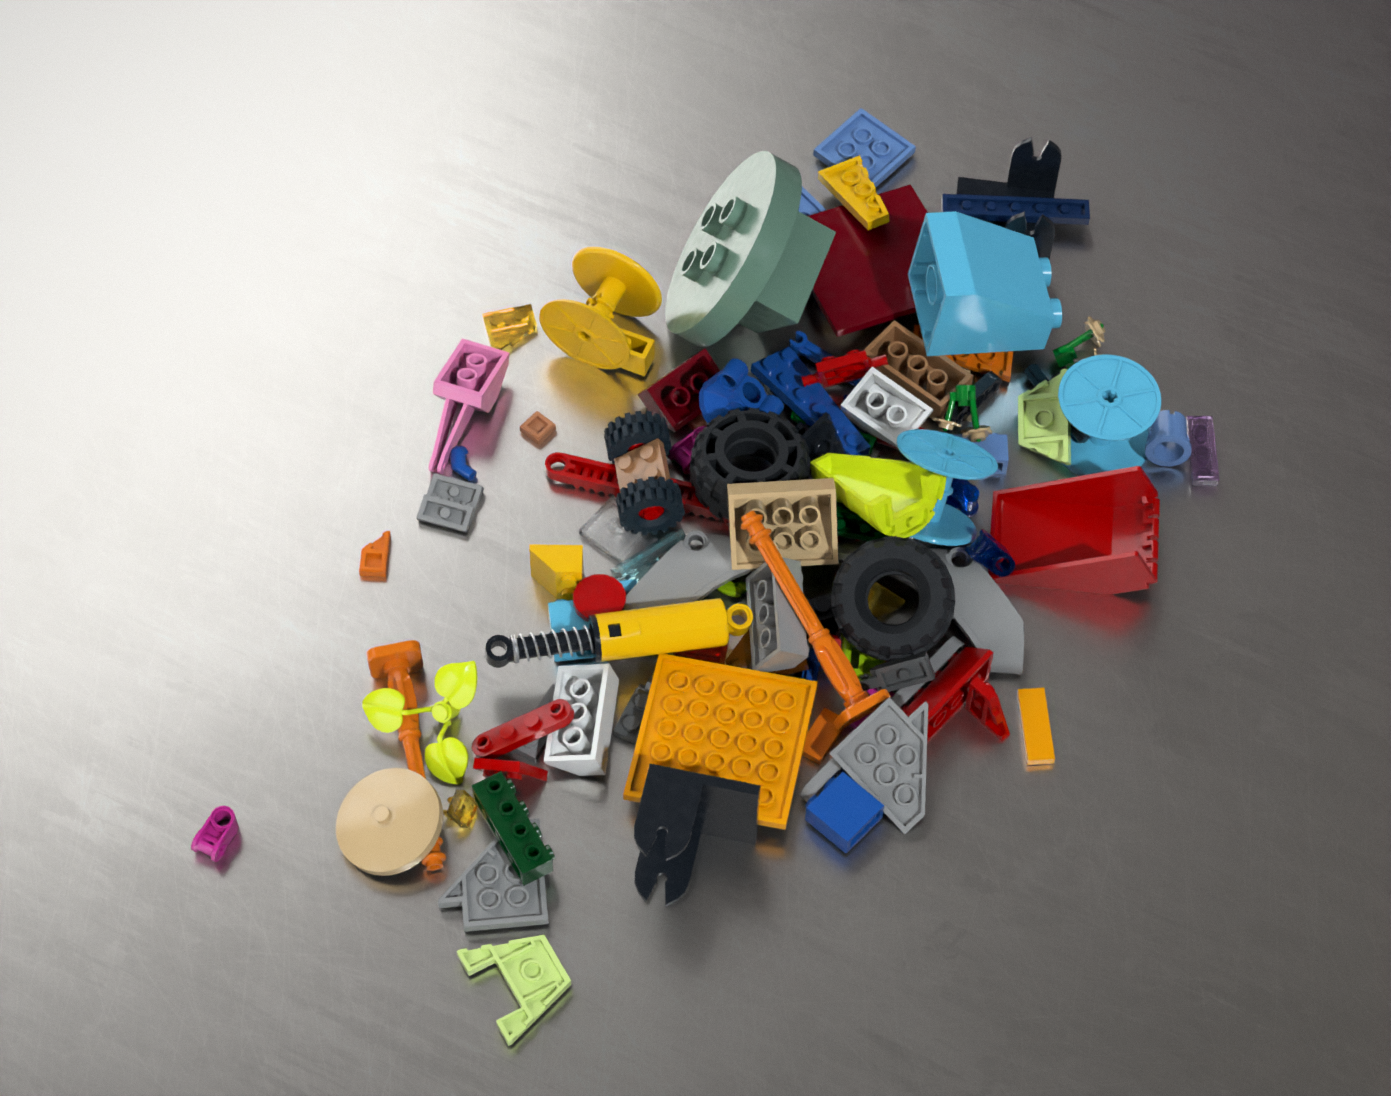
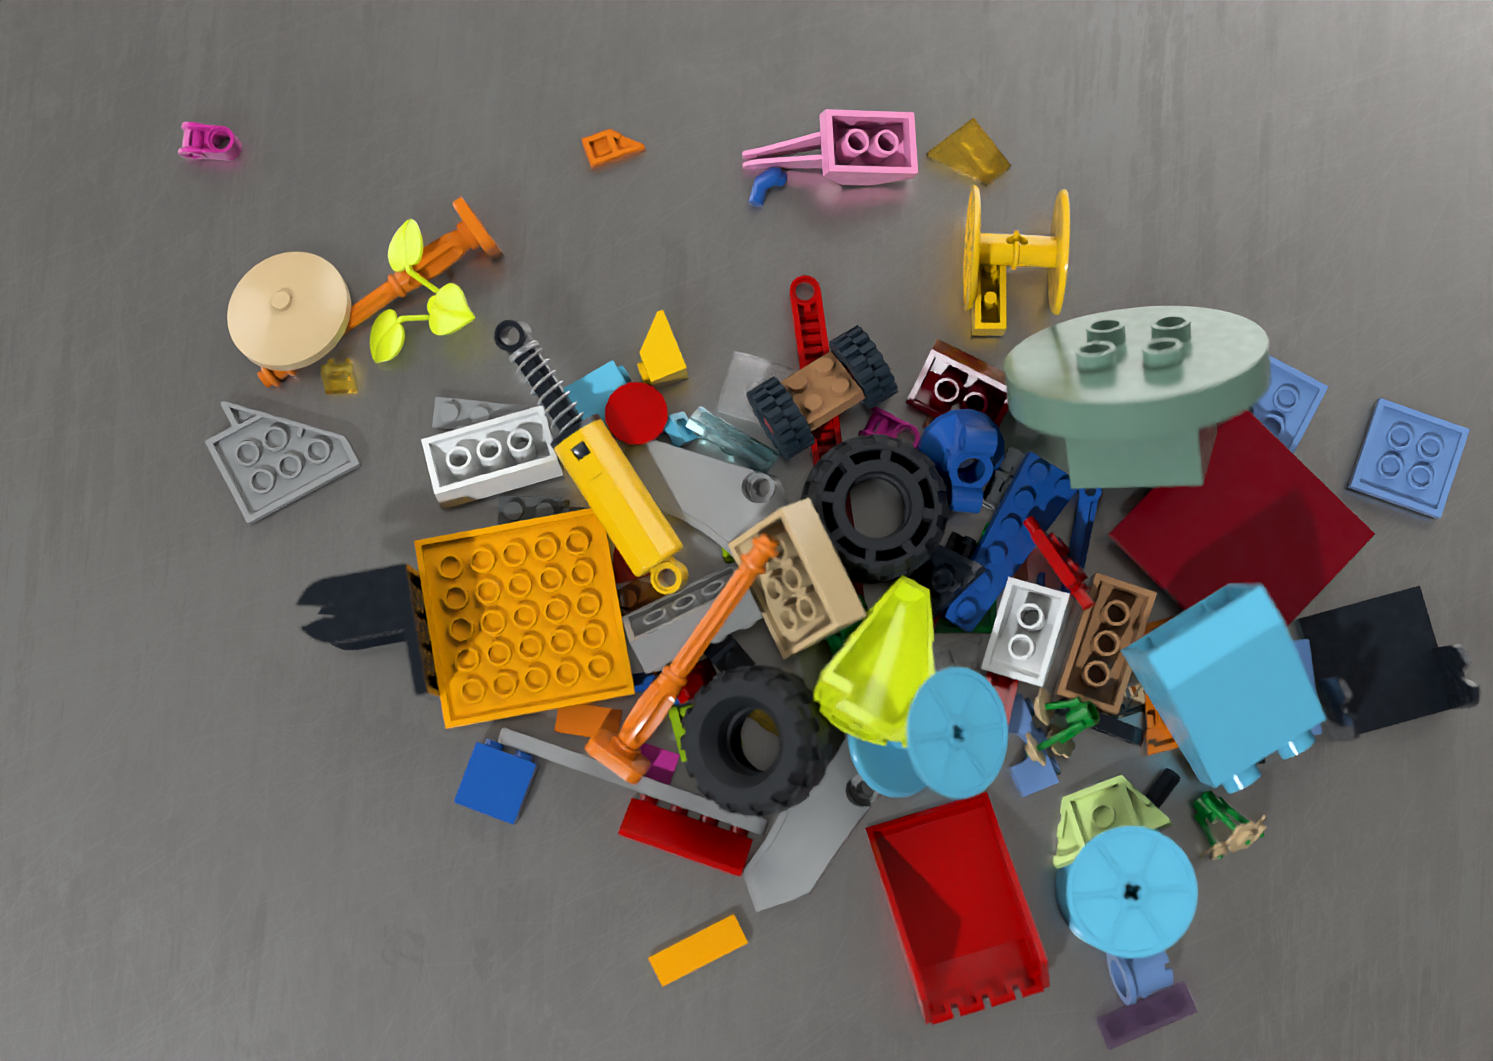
camera: 70 degrees right, 25 degrees up
light grey slope [417,473,484,533] -> none
yellowish green wing [457,935,571,1046] -> none
dark green brick [471,771,555,886] -> none
red plate [472,699,574,759] -> none
red wing [473,758,548,781] -> none
nougat tile [520,411,556,445] -> none
yellow wing [818,155,889,230] -> none
light grey wing [829,697,928,834] -> none
dark grey hinge [859,652,935,692] -> none
dark blue plate [941,194,1090,225] -> none
clear blue piece [964,529,1015,577] -> none
red wing [965,676,1010,742] -> none

